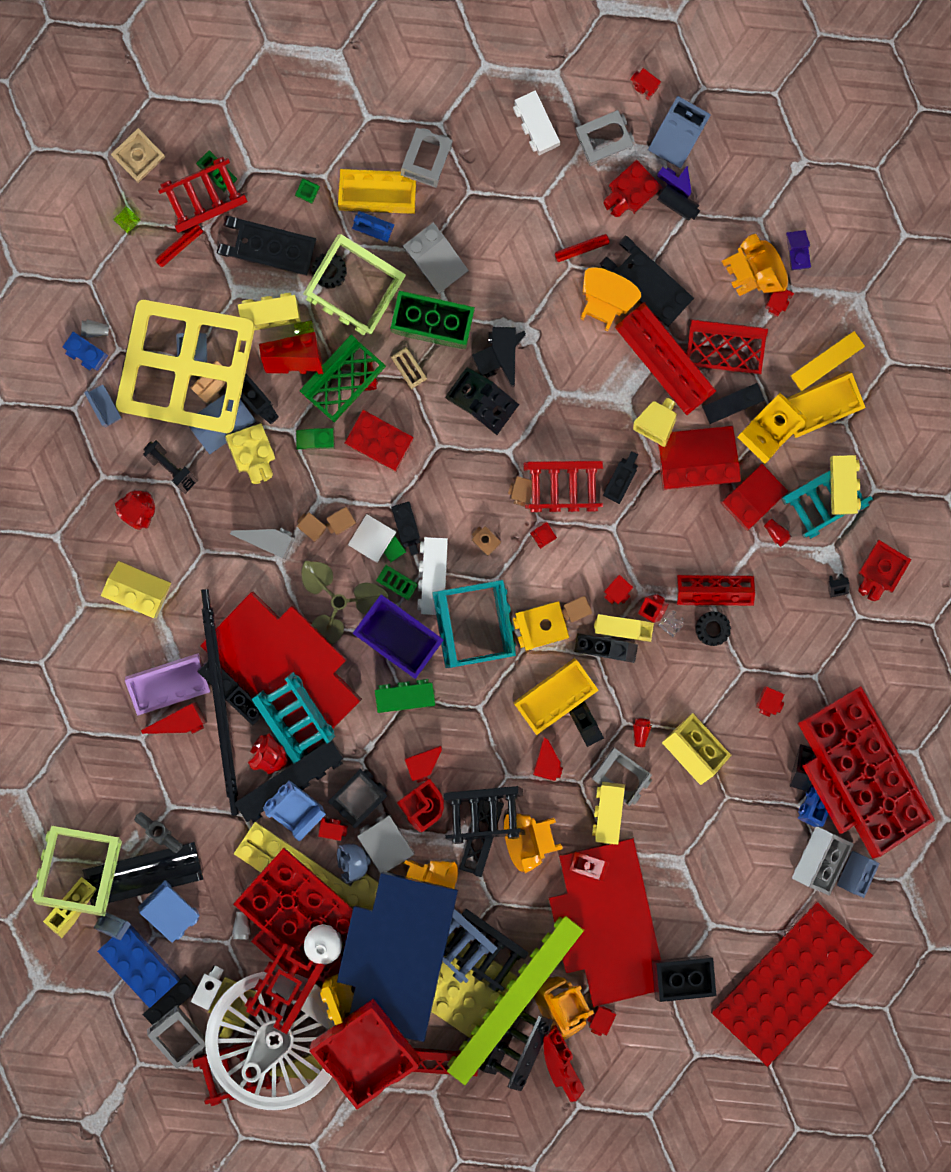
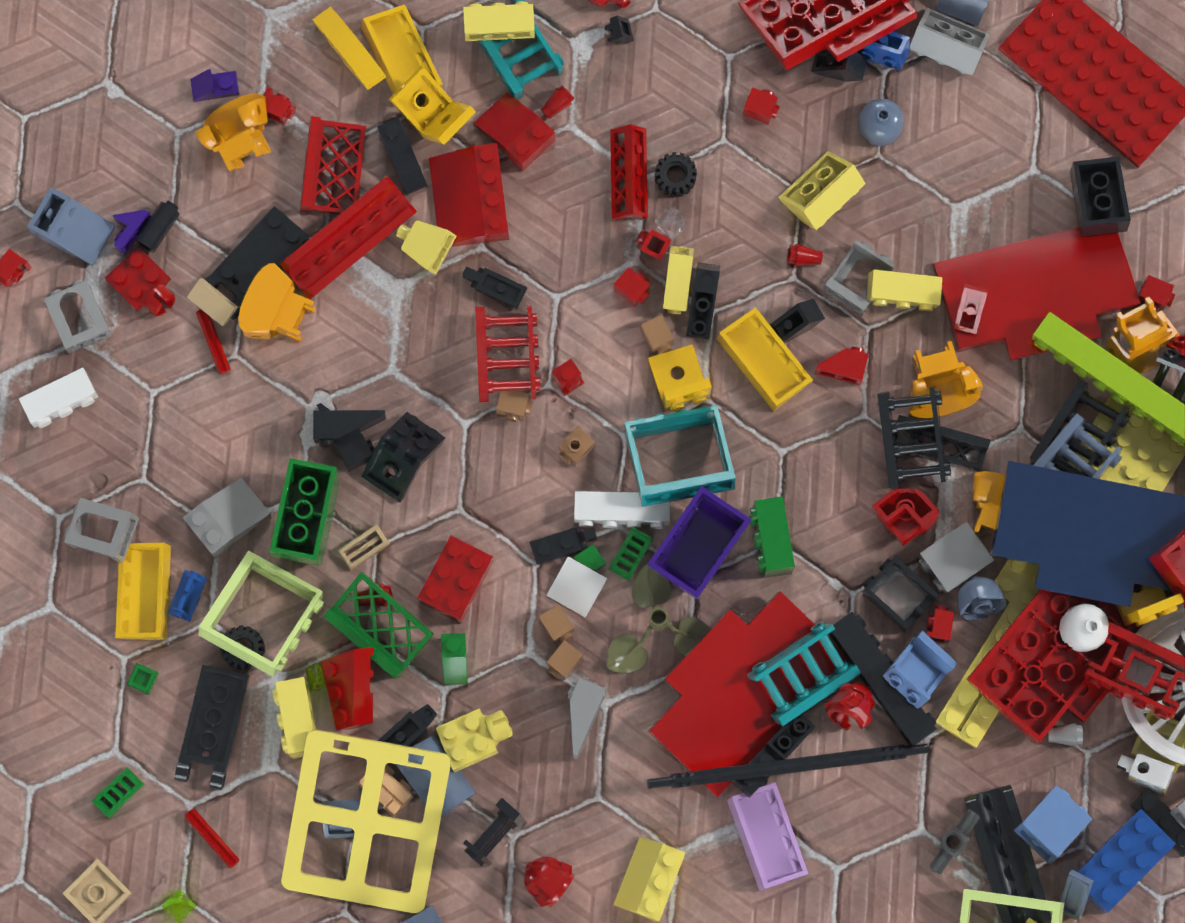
camera: 90 degrees left, 10 degrees down
red slope [141,702,207,734] -> none
red fence [158,157,248,233] -> none
red slope [405,746,442,783] -> none
none -> tan tile [187,278,238,326]
none -> sand blue cylinder [858,98,904,146]

